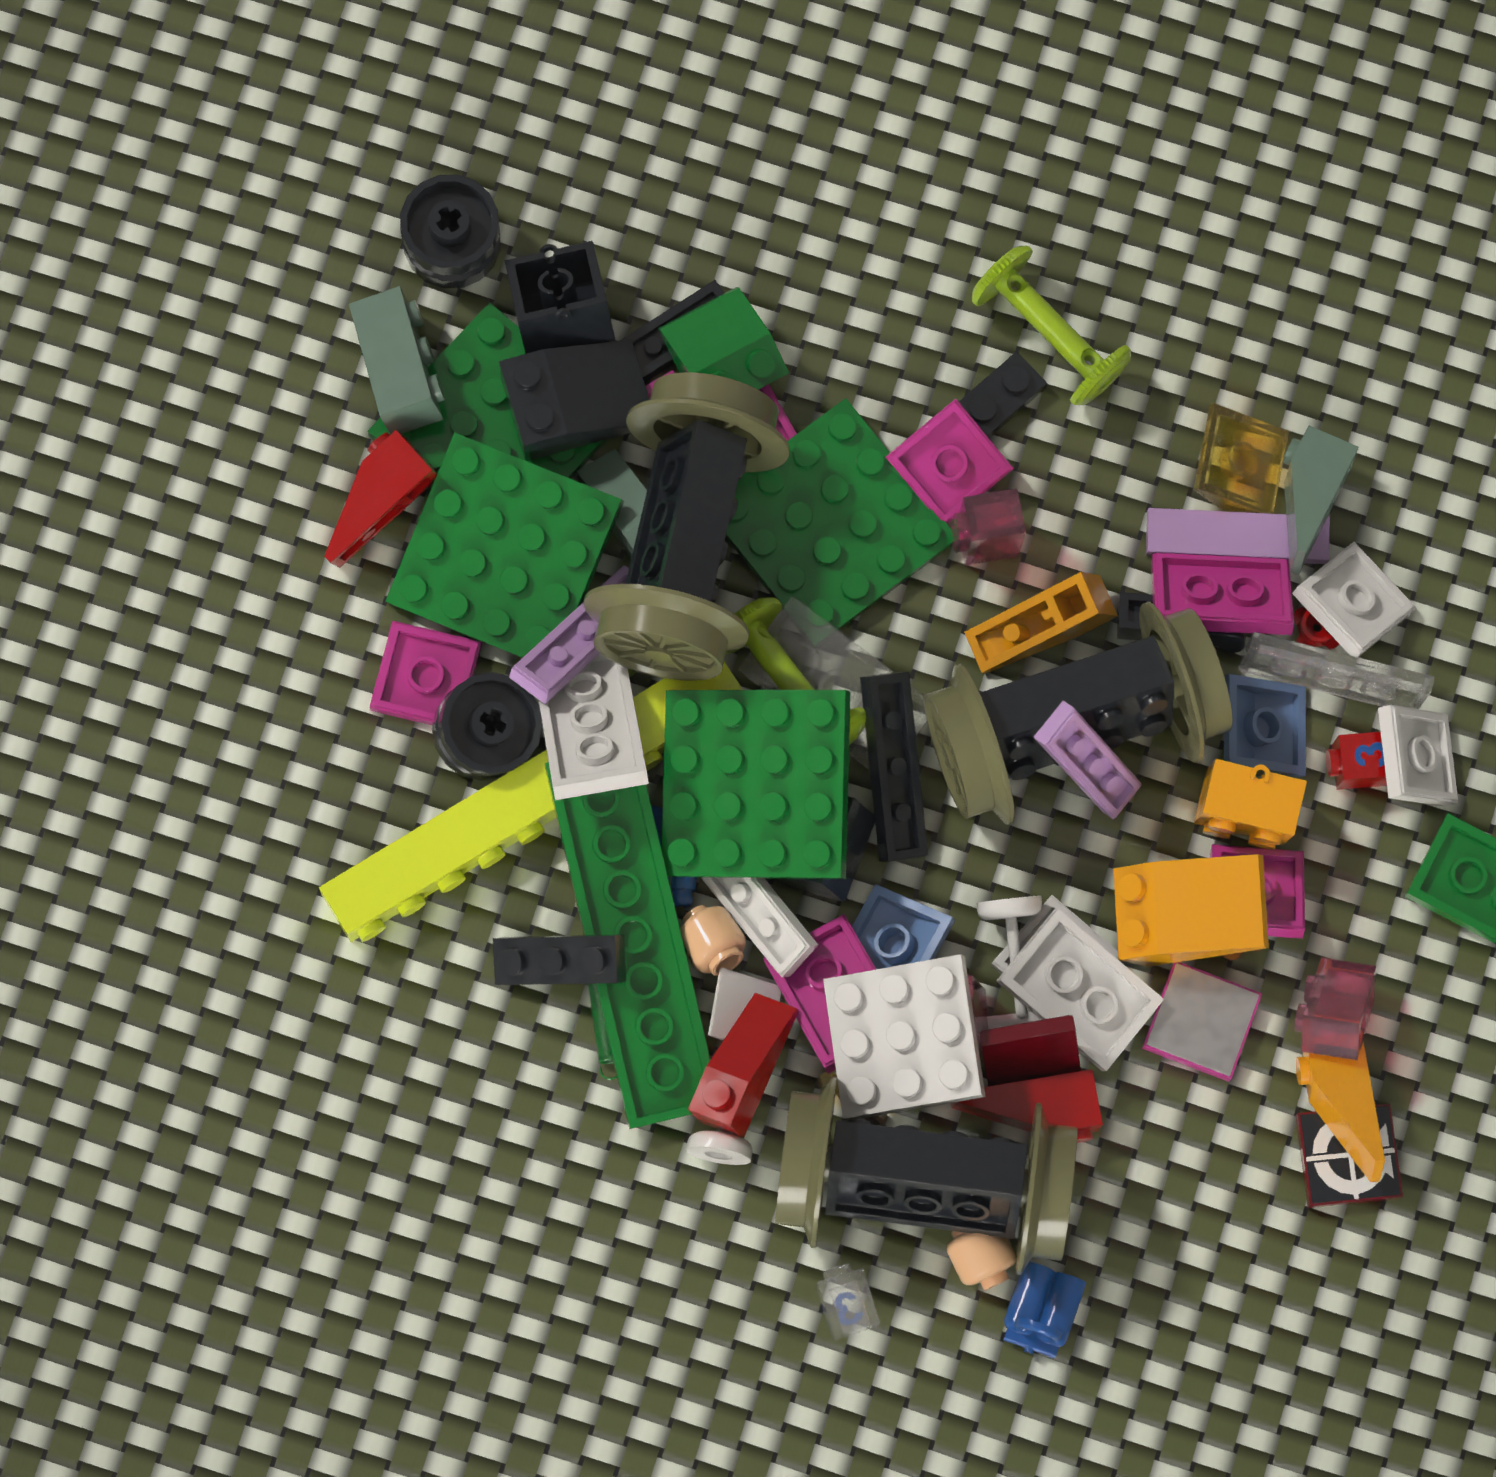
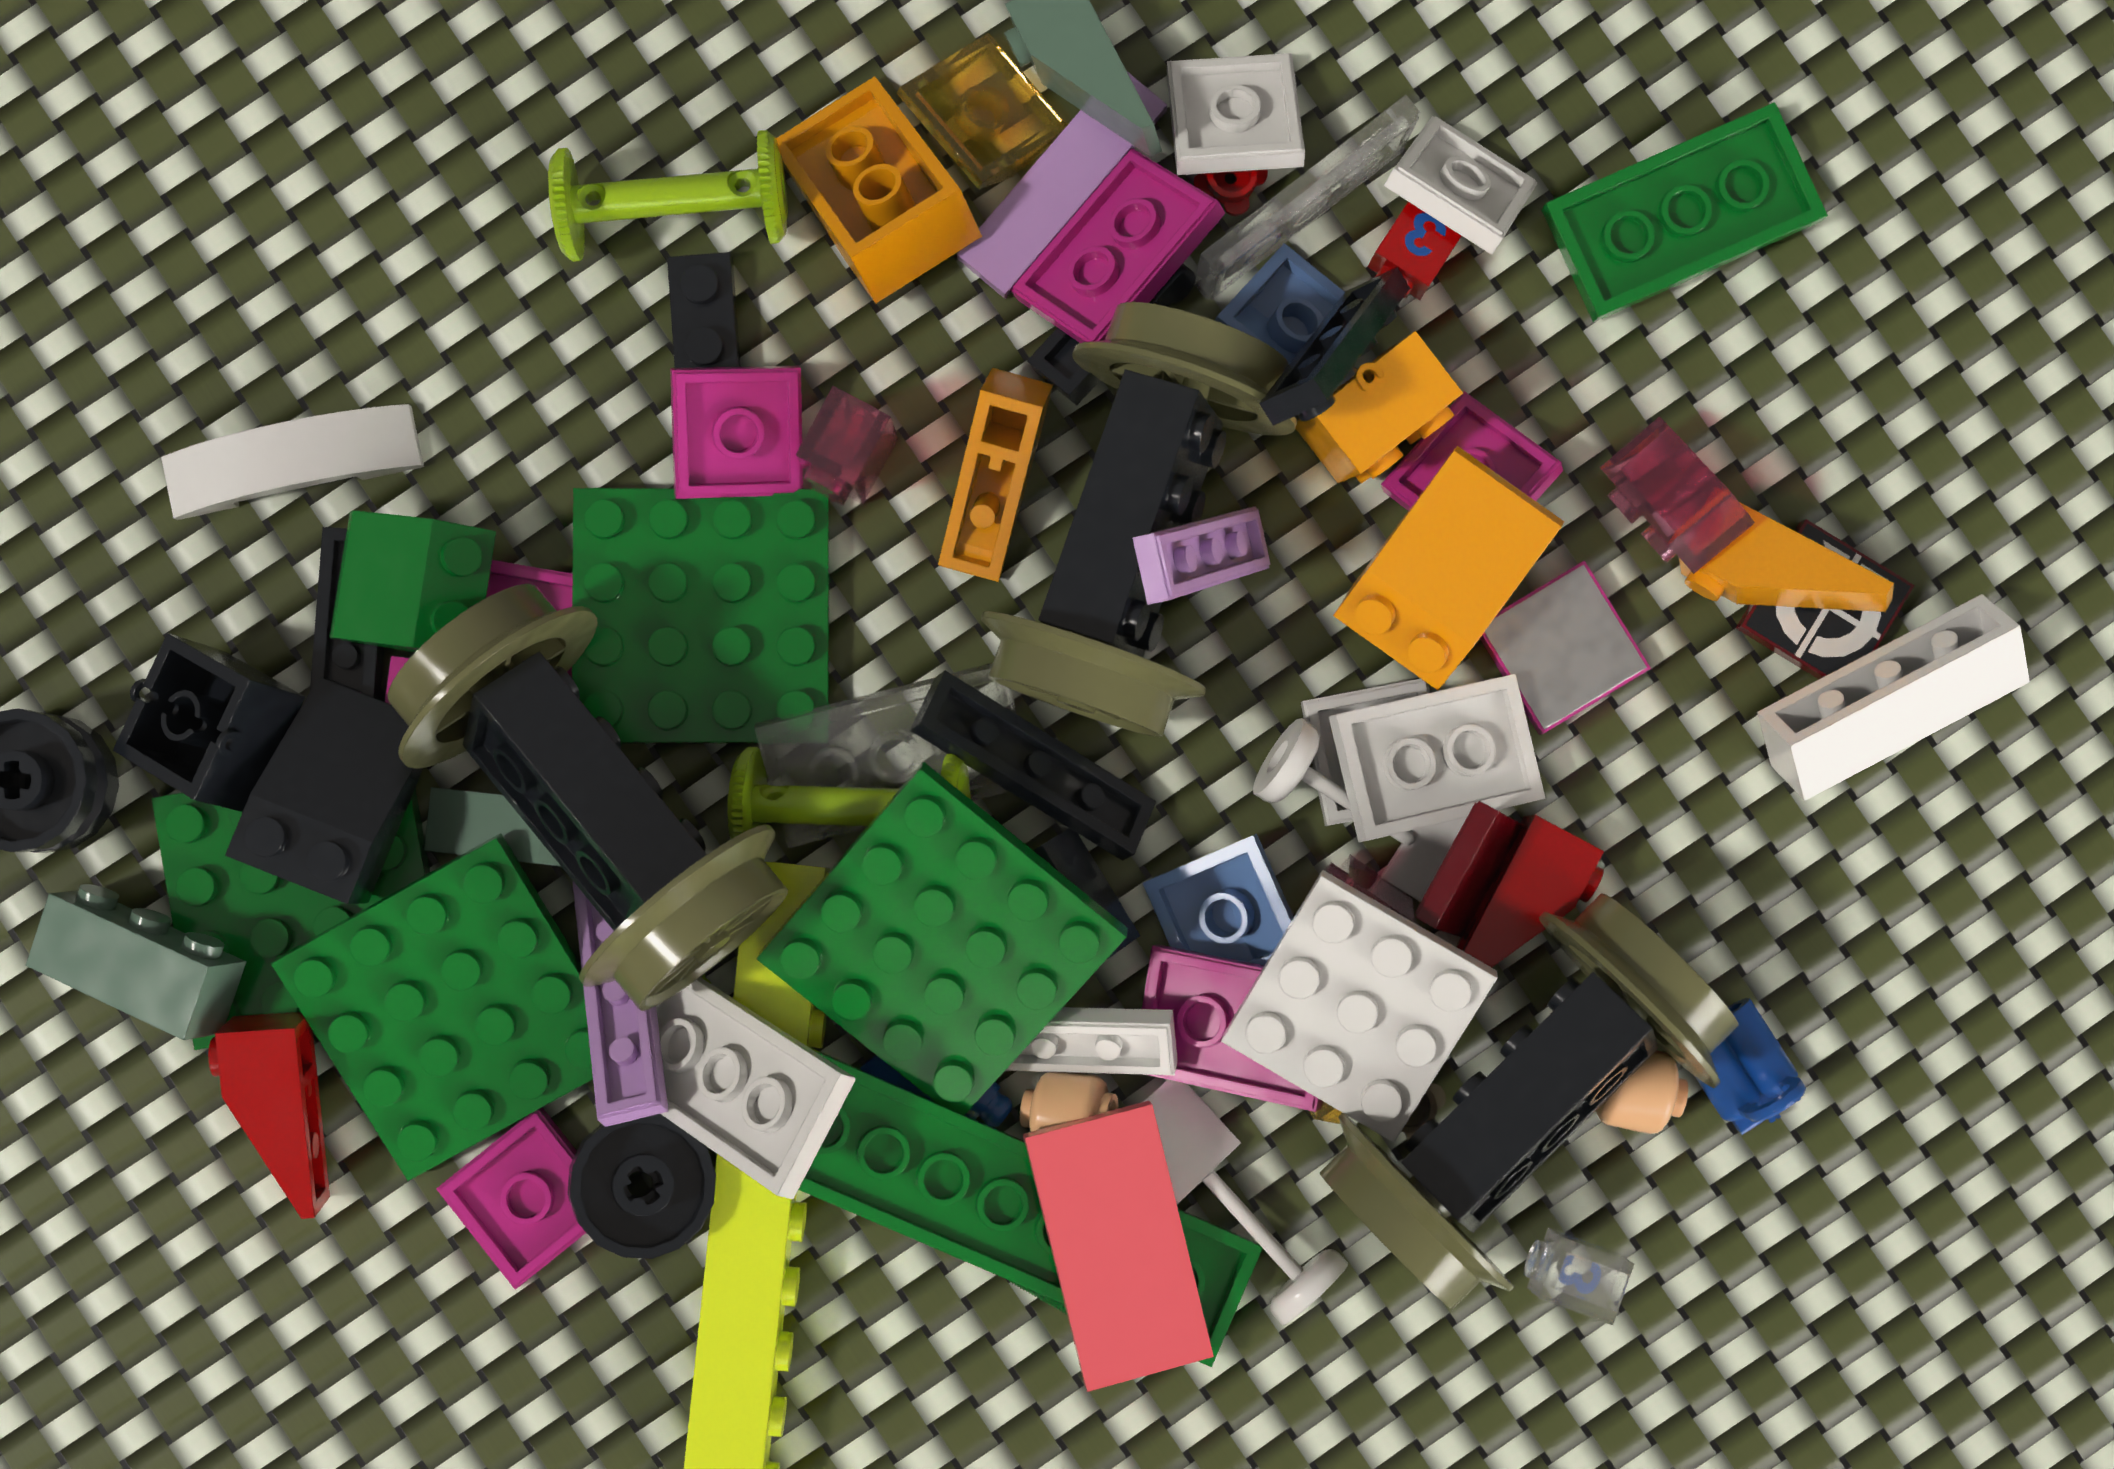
camera: 50 degrees left, 10 degrees up
black plate [493,934,626,985] -> none
red slope [688,993,799,1138] -> none
none -> white slope [161,404,424,520]
none -> light orange slope [776,76,982,304]
none -> coral tile [1023,1101,1214,1392]
none -> black plate [1259,267,1410,426]
none -> white brick [1757,594,2030,801]

